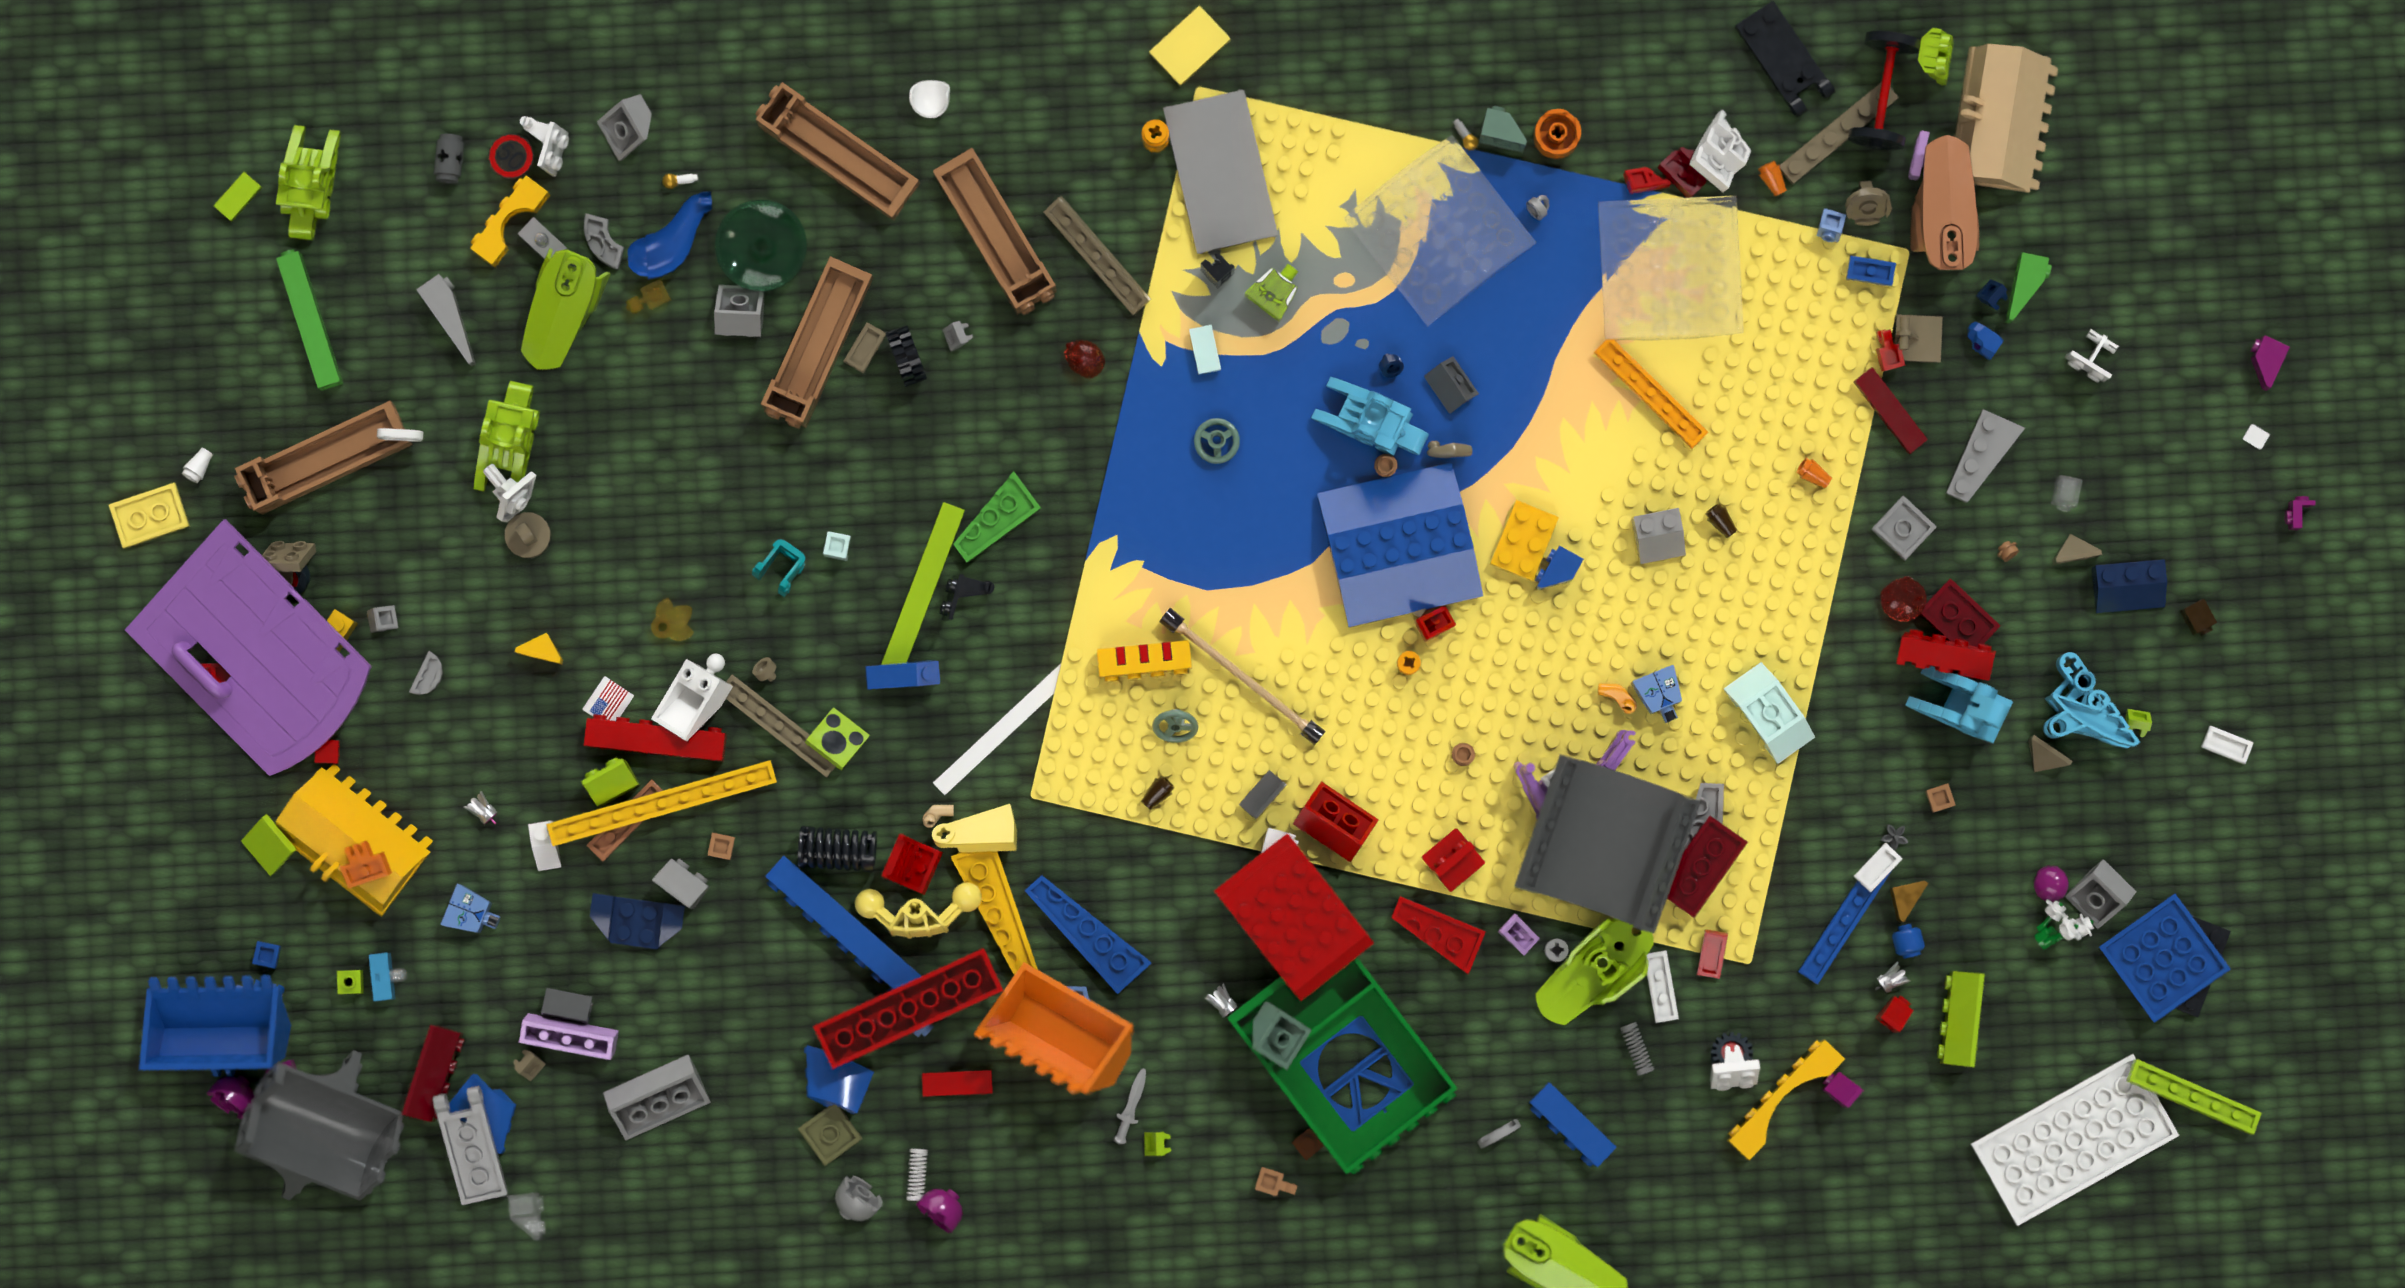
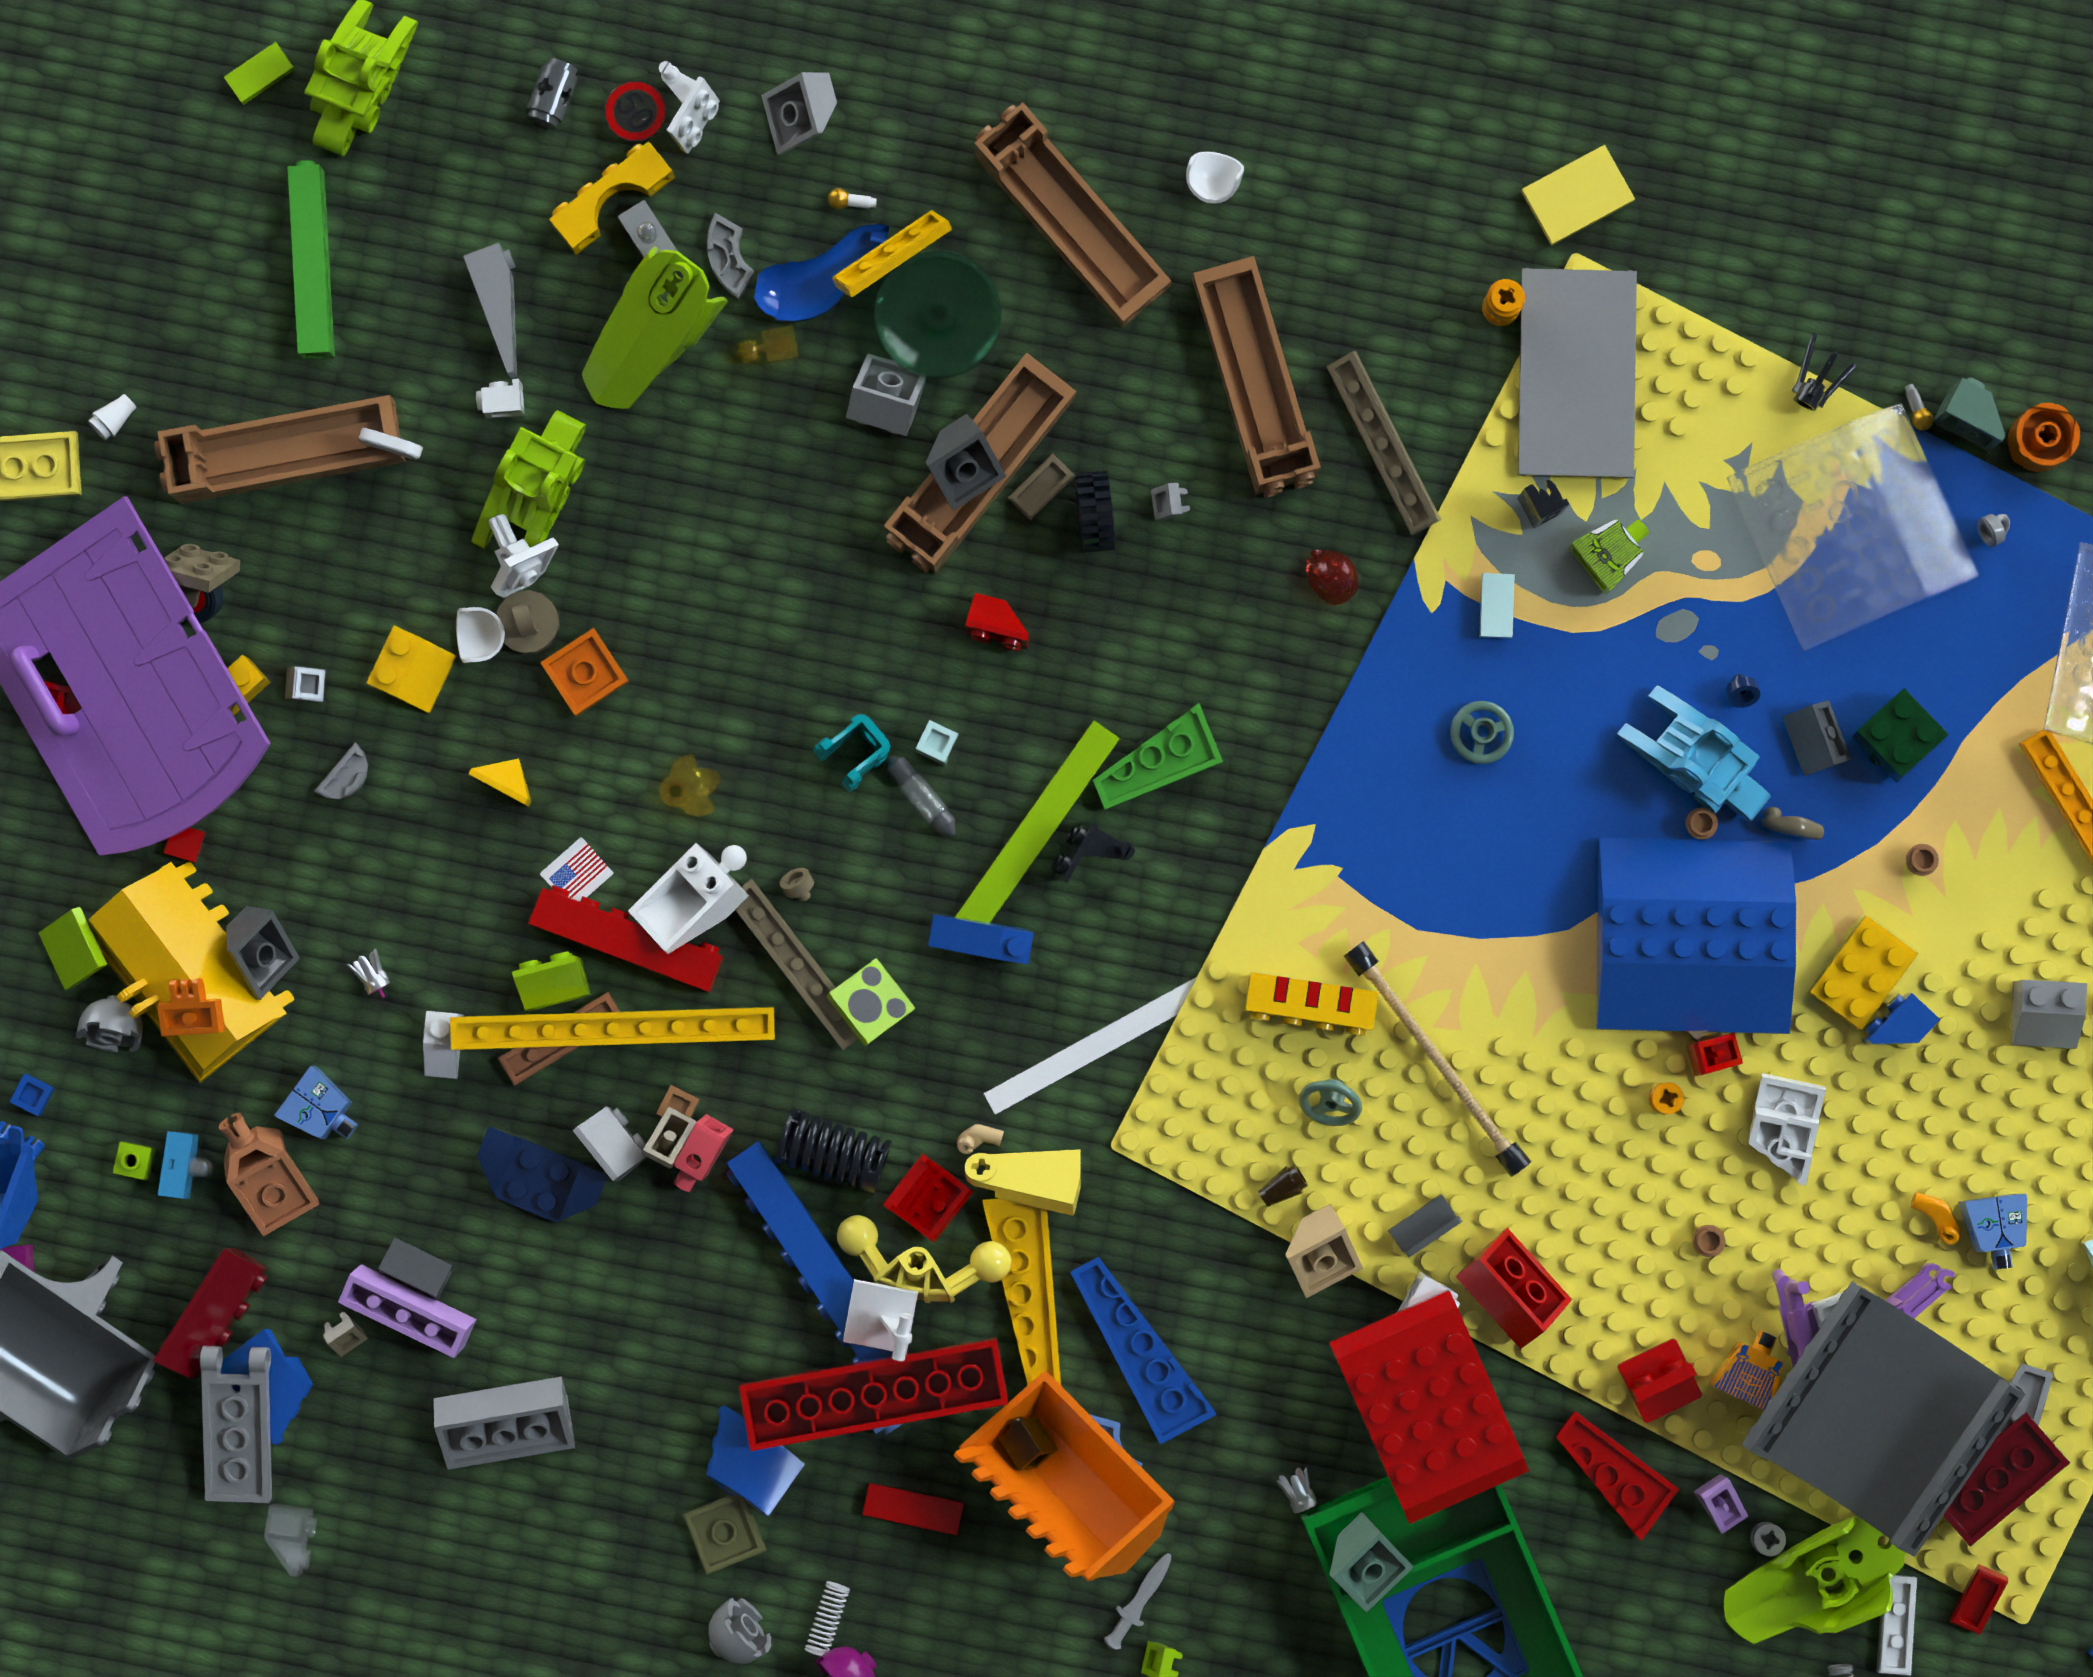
camera: 15 degrees right, 0 degrees up
none -> light grey cylinder [76,995,143,1052]
none -> nougat plate [219,1113,319,1236]
none -> dark grey slope [226,906,300,1000]
none -> yellow slope [366,626,457,714]
none -> white helmet [456,607,505,663]
none -> white brick [476,379,525,419]
none -> orange plate [540,628,629,717]
none -> dark tan slope [641,1107,697,1169]
none -> coral torso [673,1114,734,1192]
none -> yellow tile [832,210,952,298]
none -> white plate [843,1279,918,1361]
none -> piece [887,756,955,836]
none -> dark grey slope [925,414,1006,511]
none -> red slope [965,593,1029,652]
none -> dark brown brick [999,1417,1058,1471]
none -> tan slope [1285,1204,1363,1298]
none -> torso [1709,1330,1783,1411]
none -> white slope [1748,1073,1826,1186]
none -> black plant [1792,333,1856,411]
none -> dark green brick [1853,688,1949,783]
none -> medium nougat plate [1906,844,1939,876]

